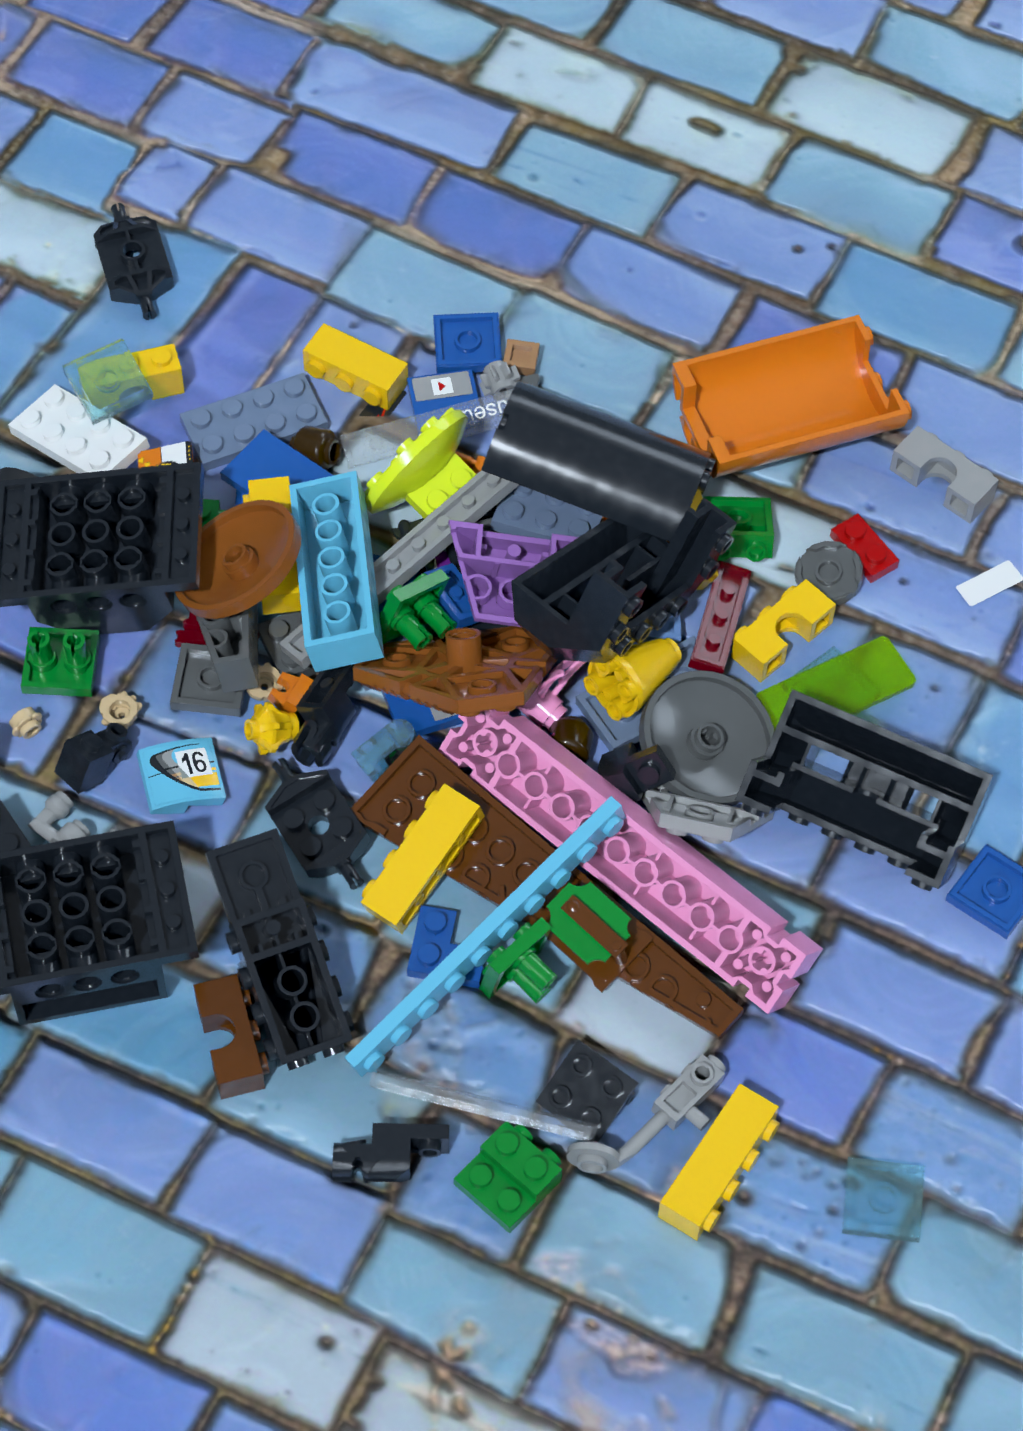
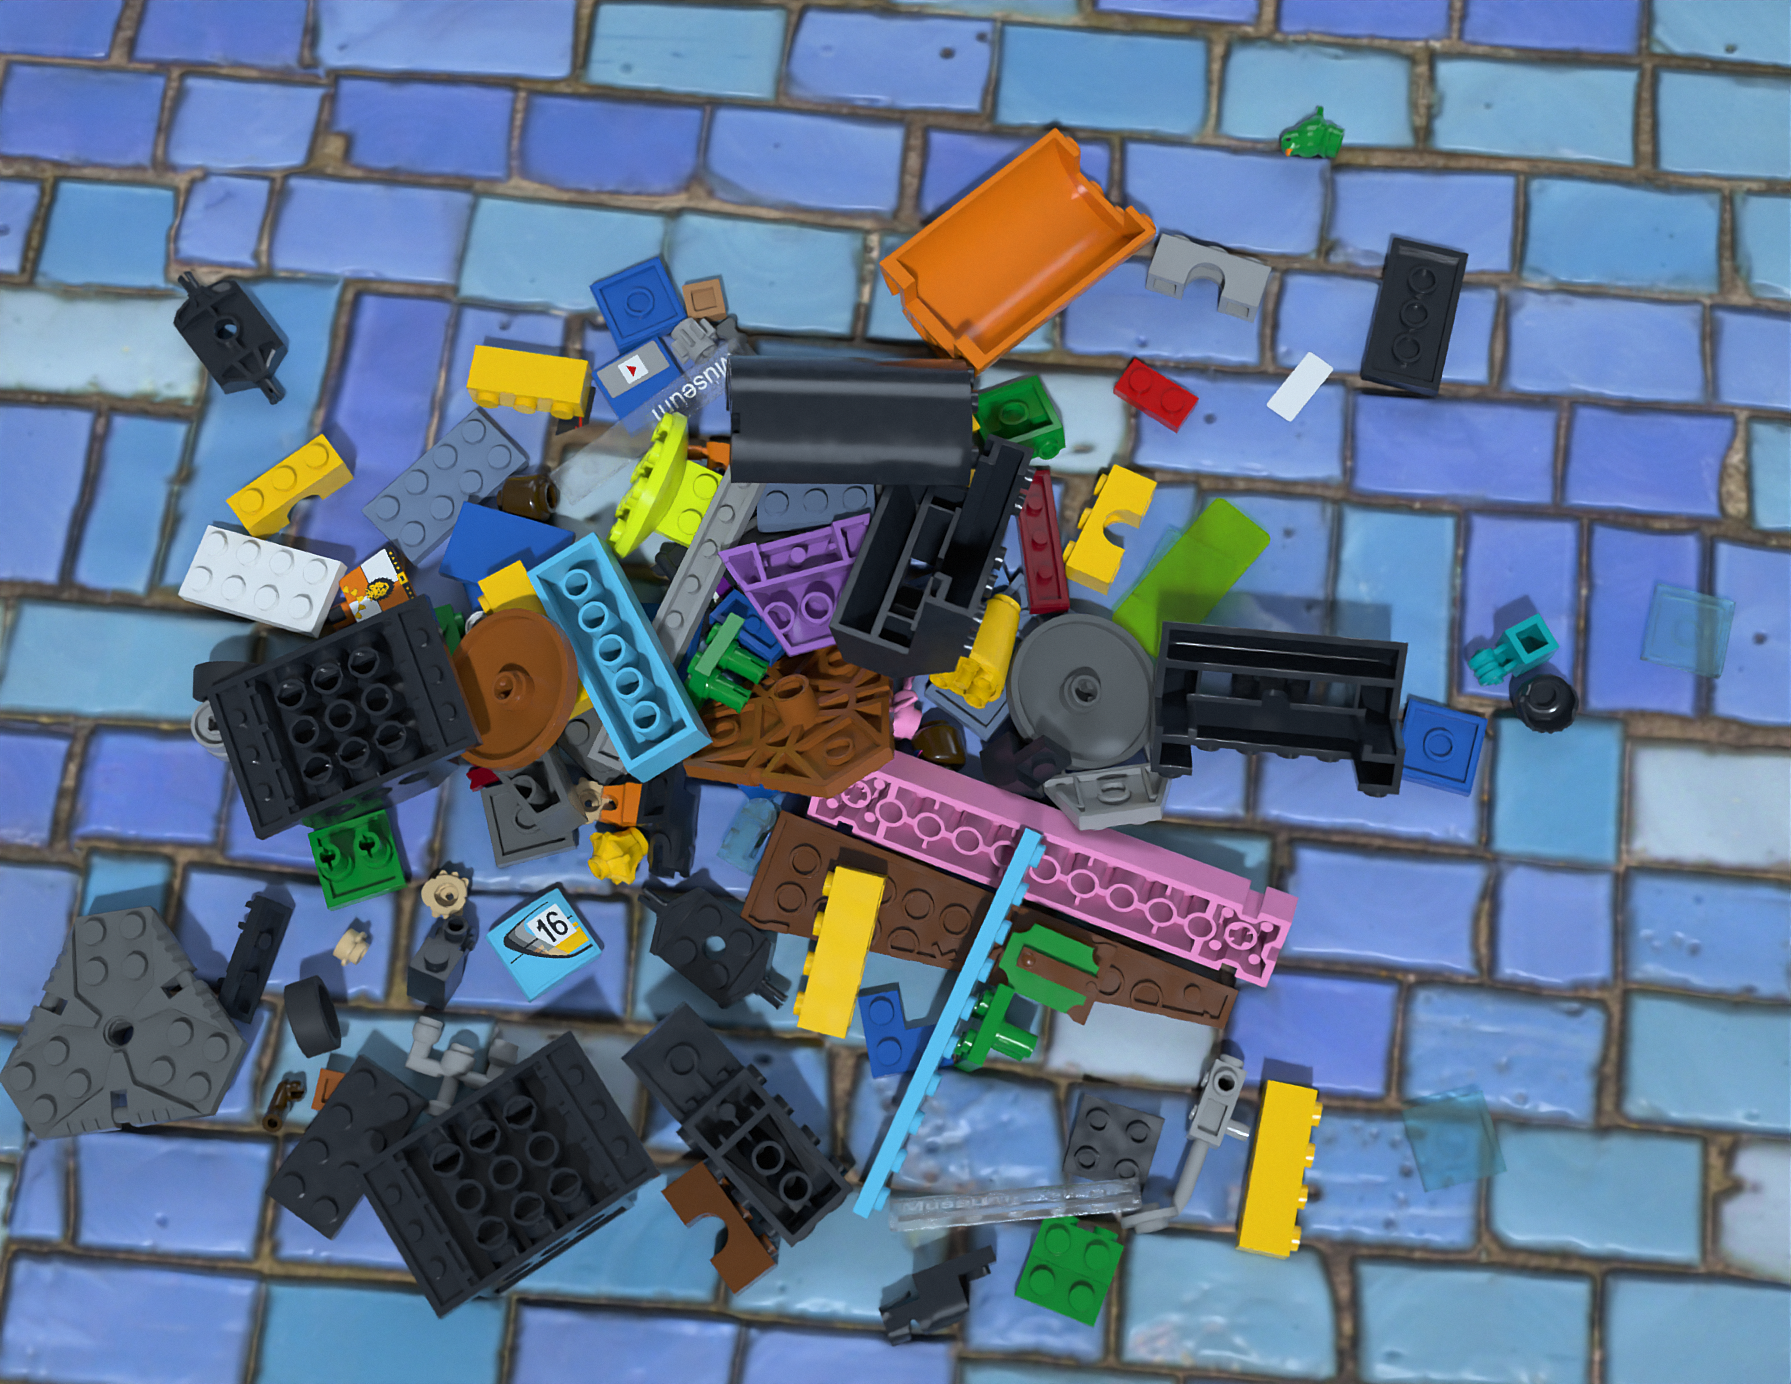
camera: 15 degrees left, 15 degrees up
clear light blue tile [62,338,153,425] -> none
dark grey tile [794,541,863,606] -> none

